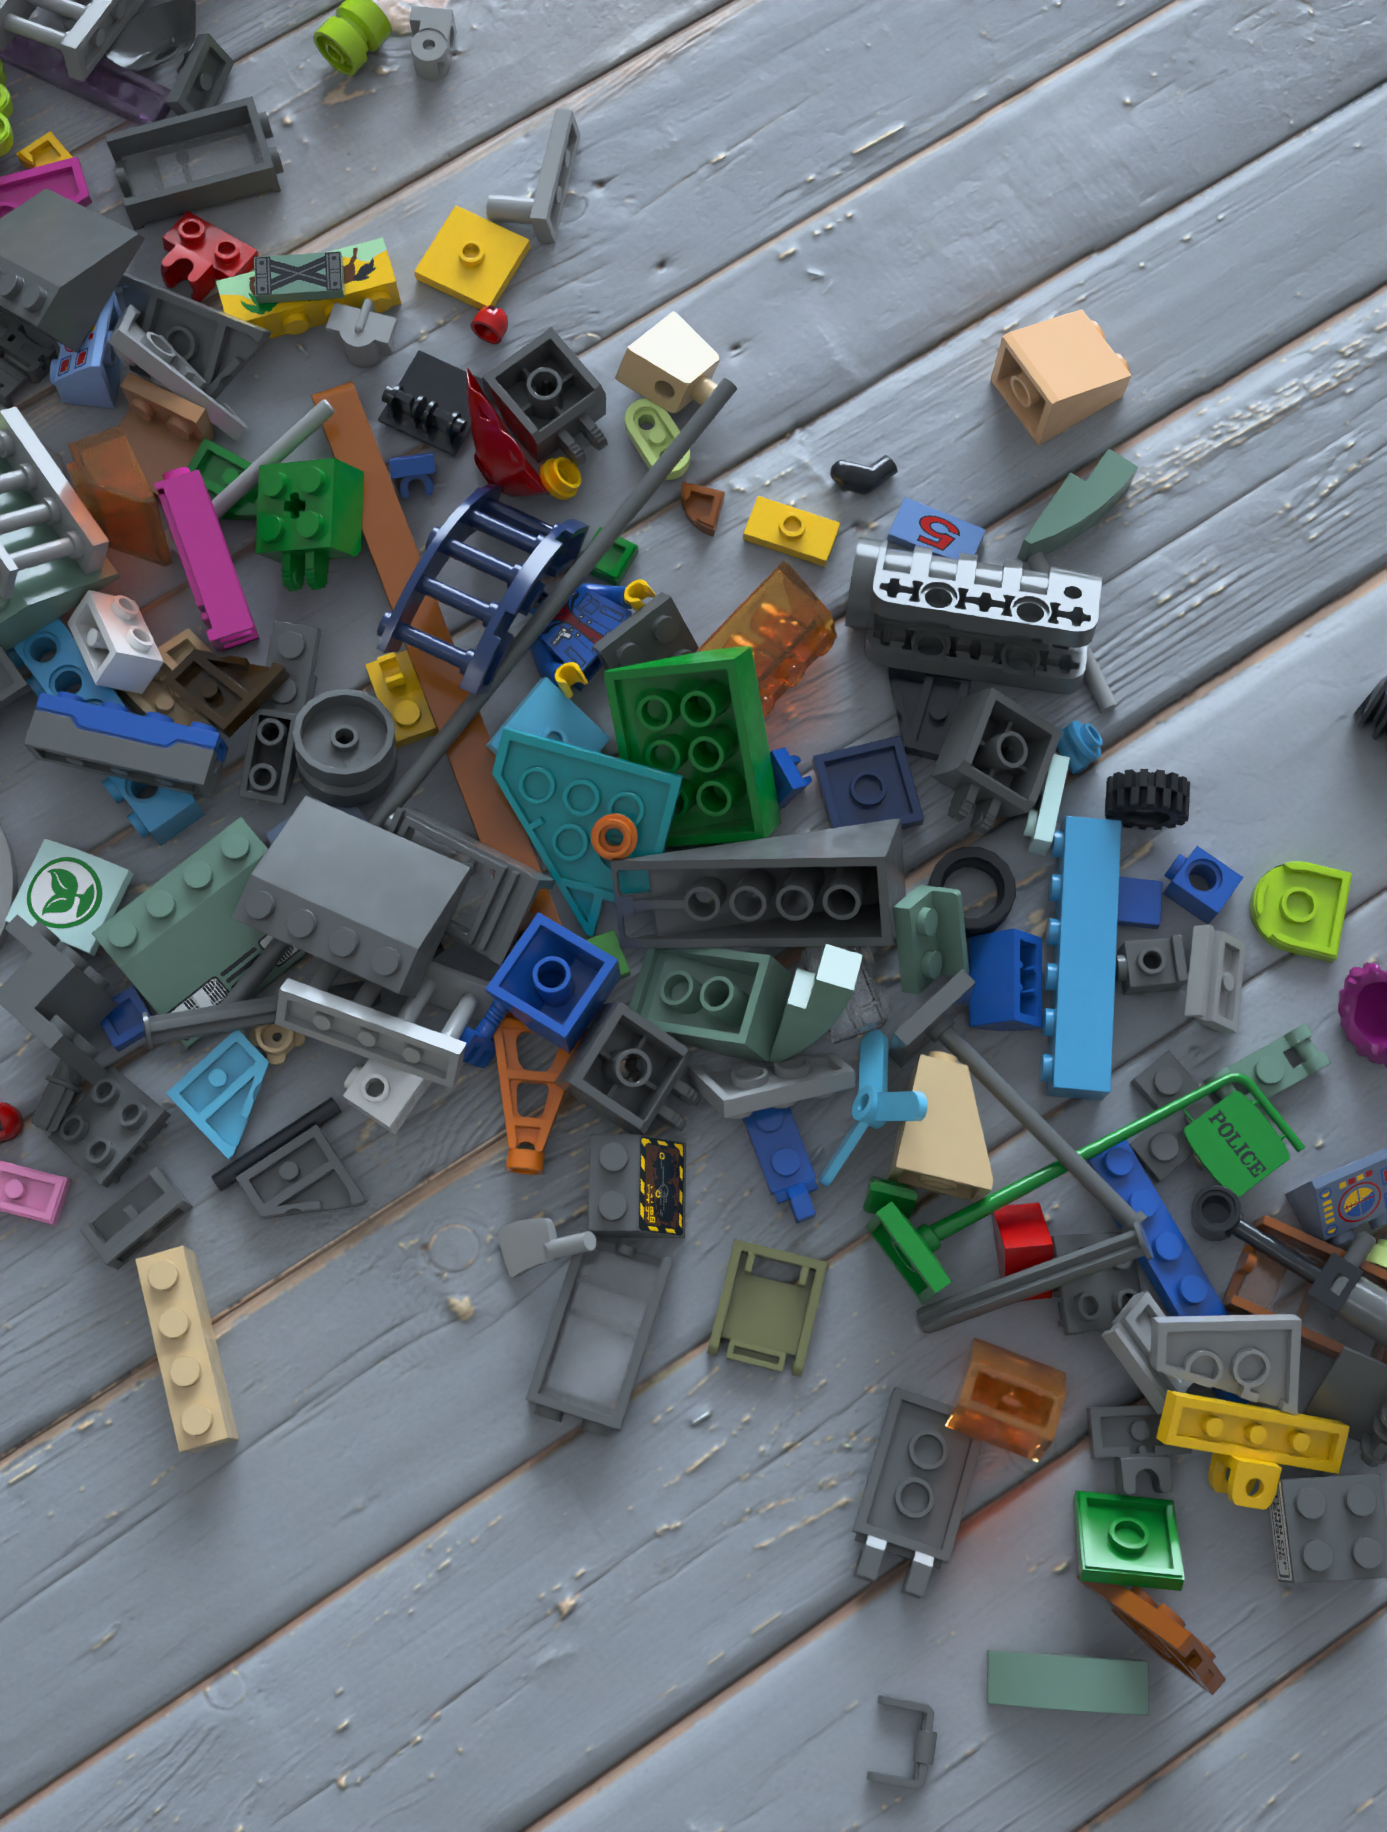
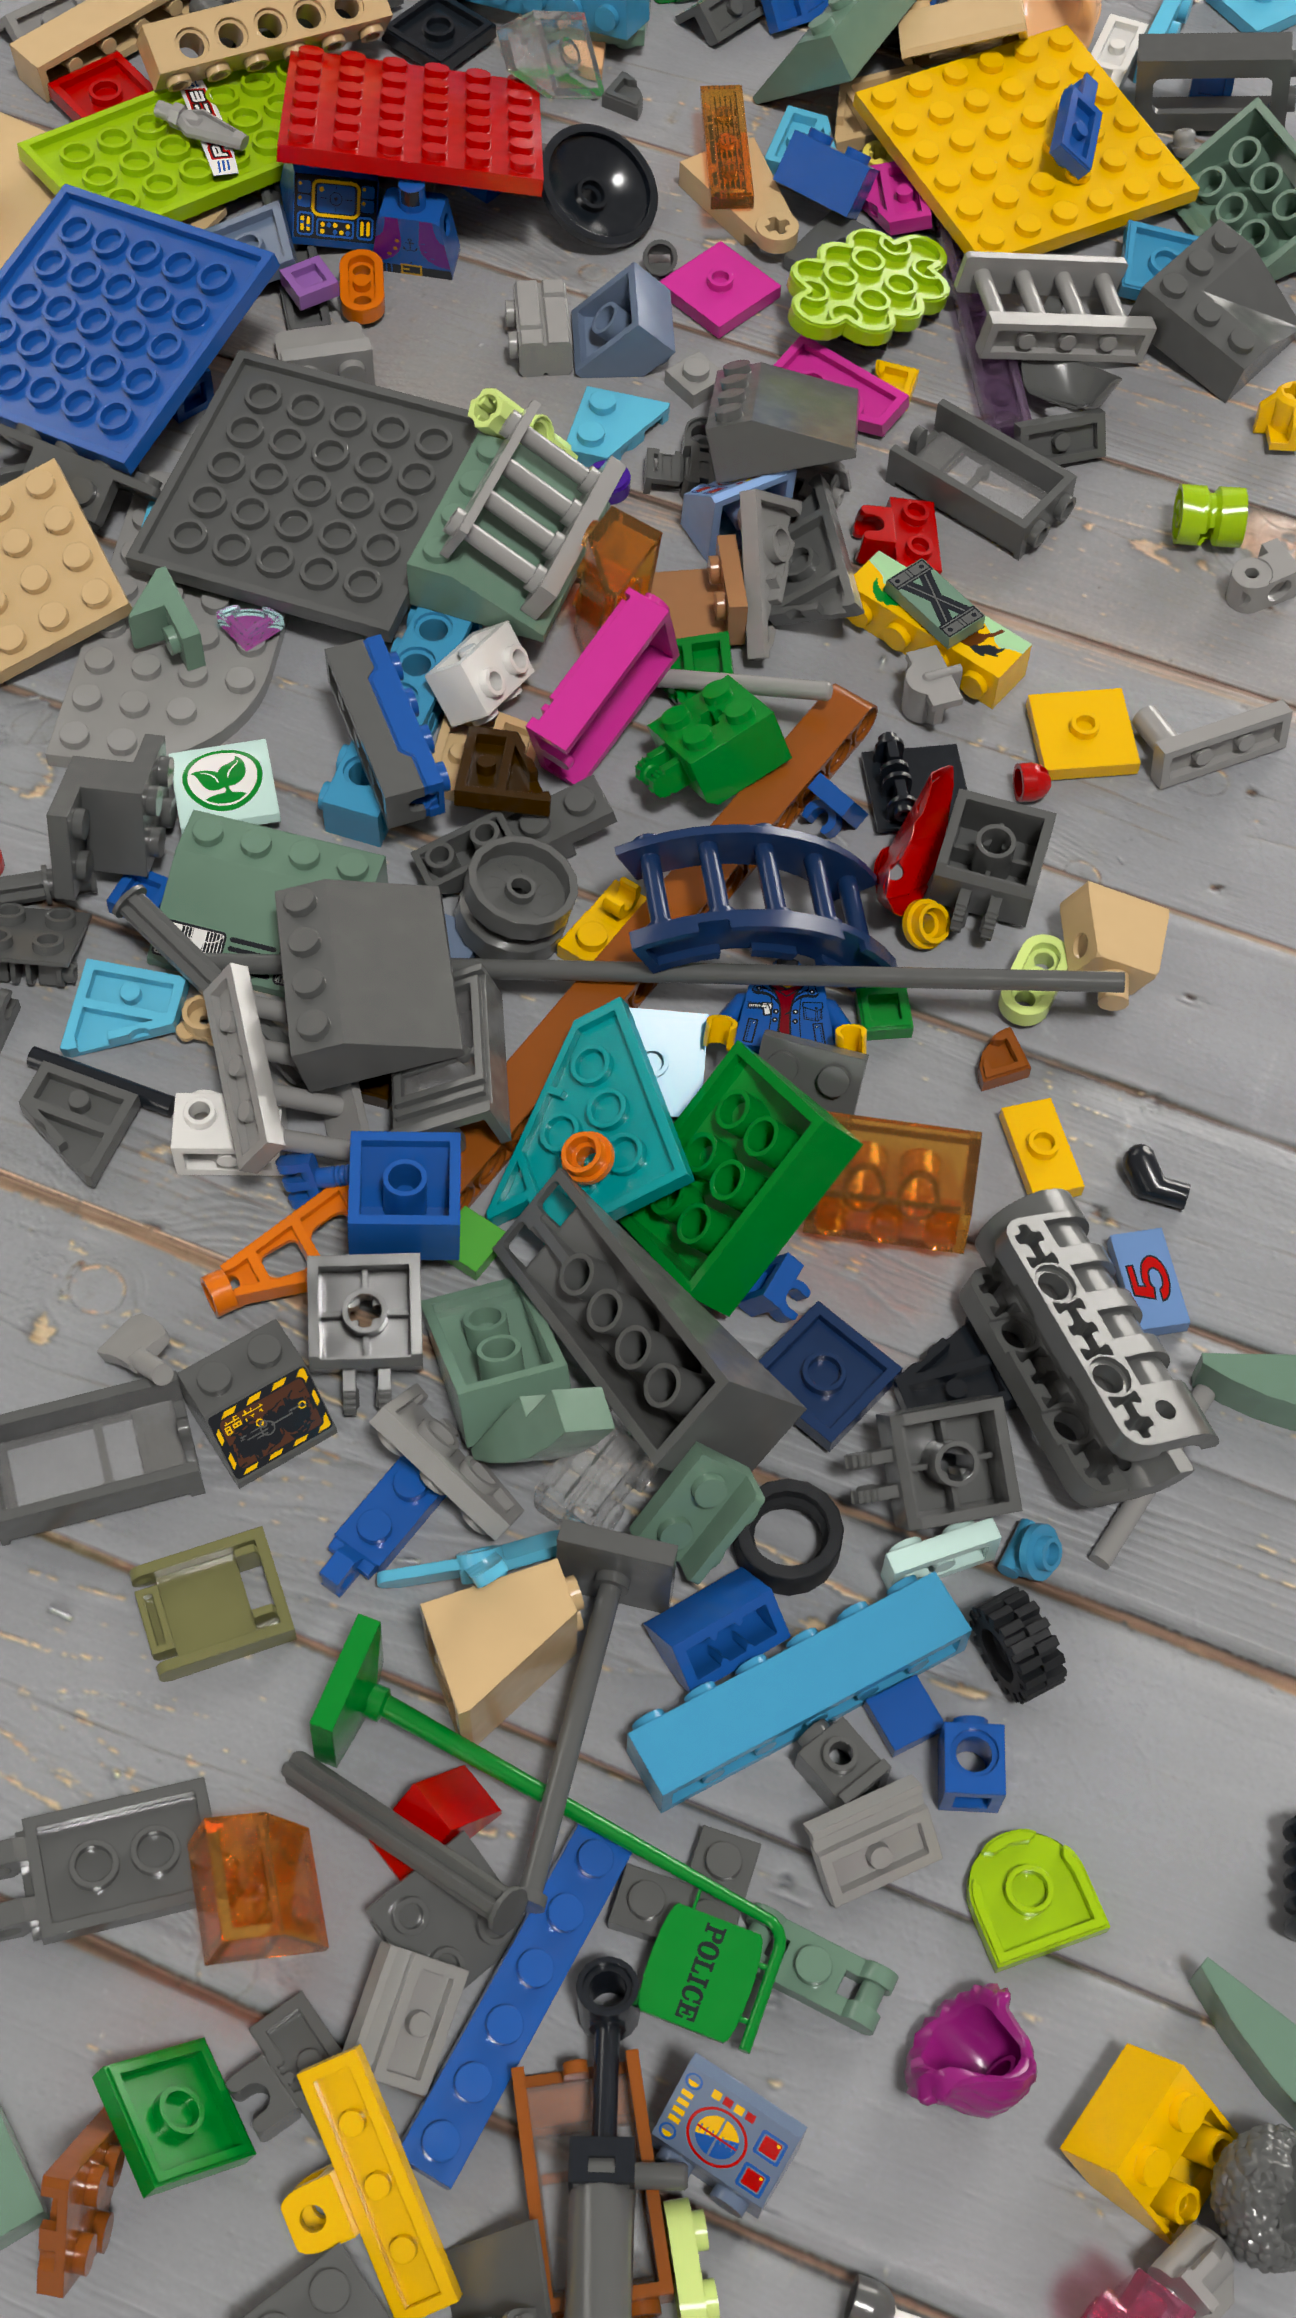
camera: 55 degrees right, 15 degrees down
green slope [863,1176,918,1220] -> none
light grey wing [1150,1314,1302,1415] -> none

